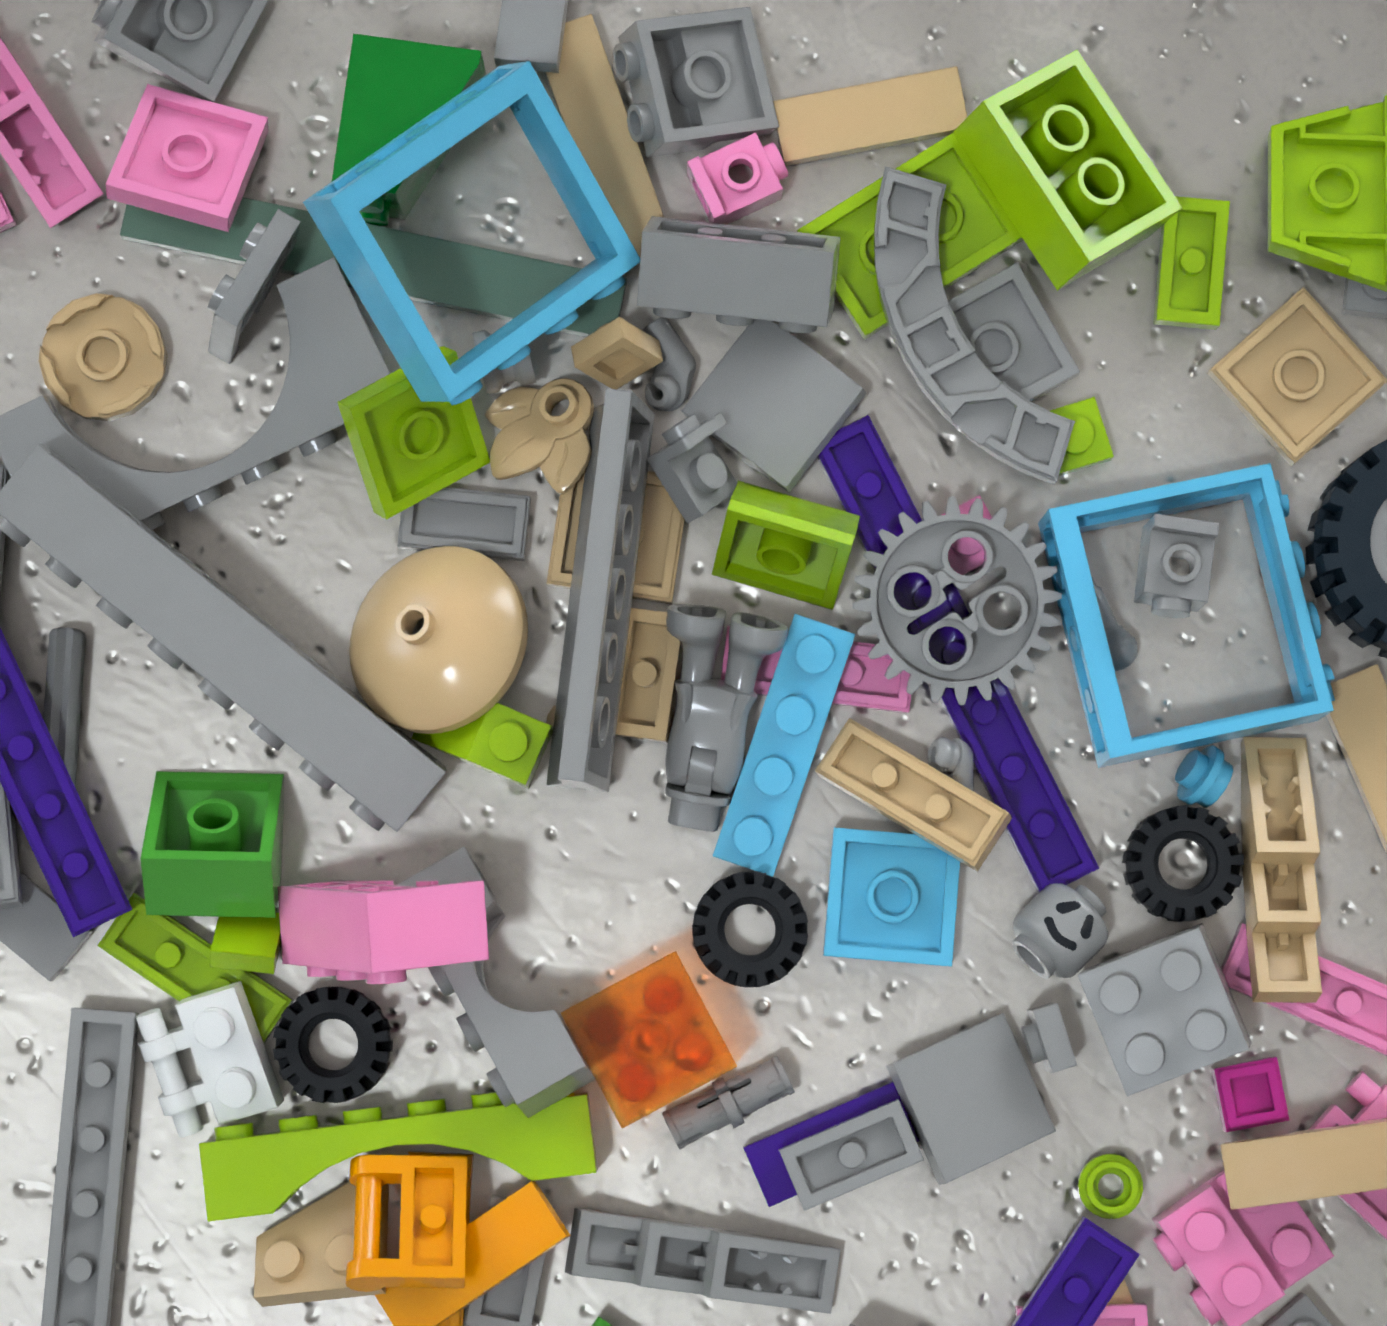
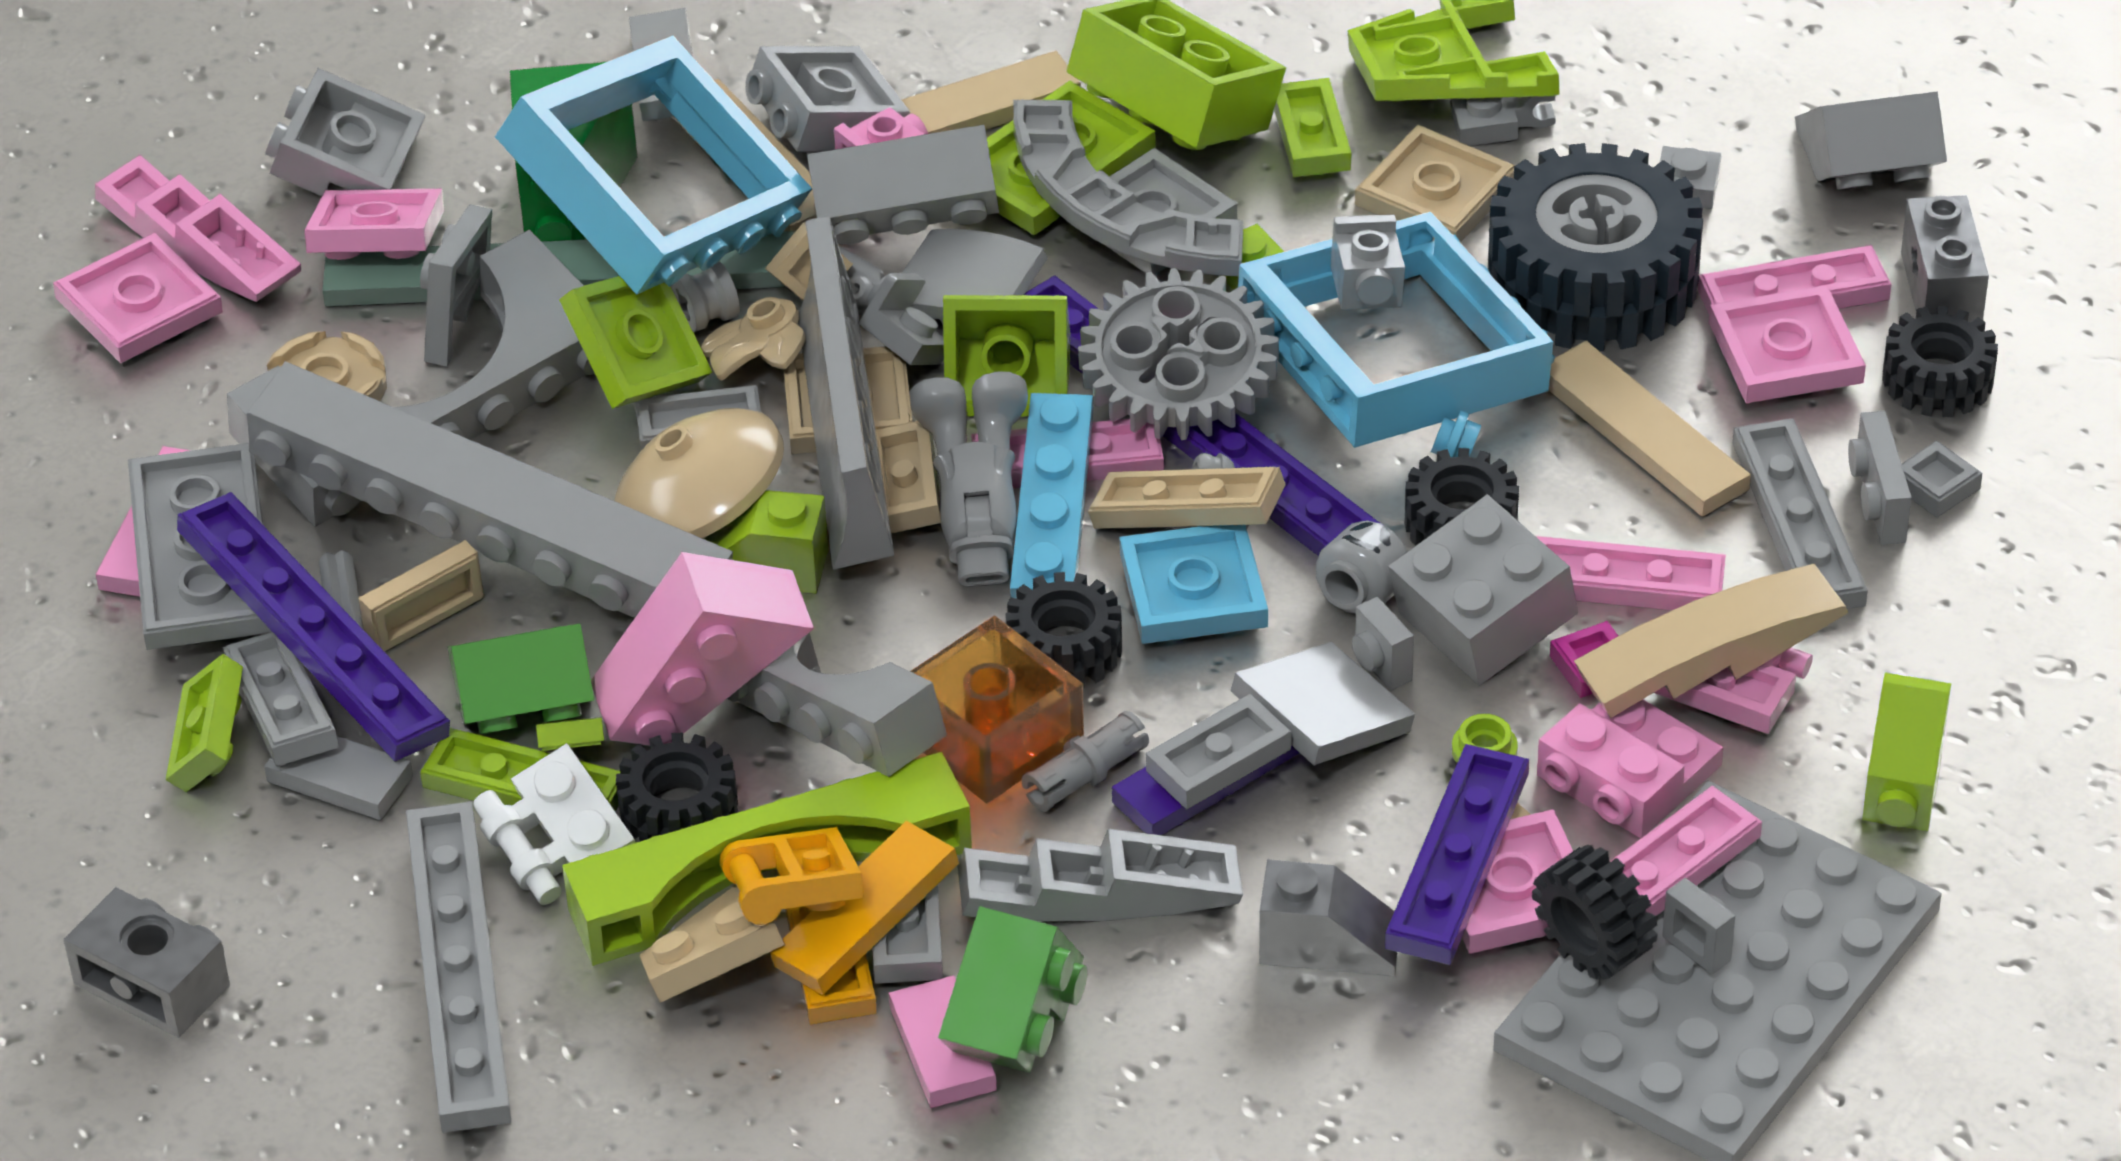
camera: 10 degrees left, 40 degrees down
tan slope [1241,737,1322,1003] -> none
none -> tan tile [358,540,484,652]

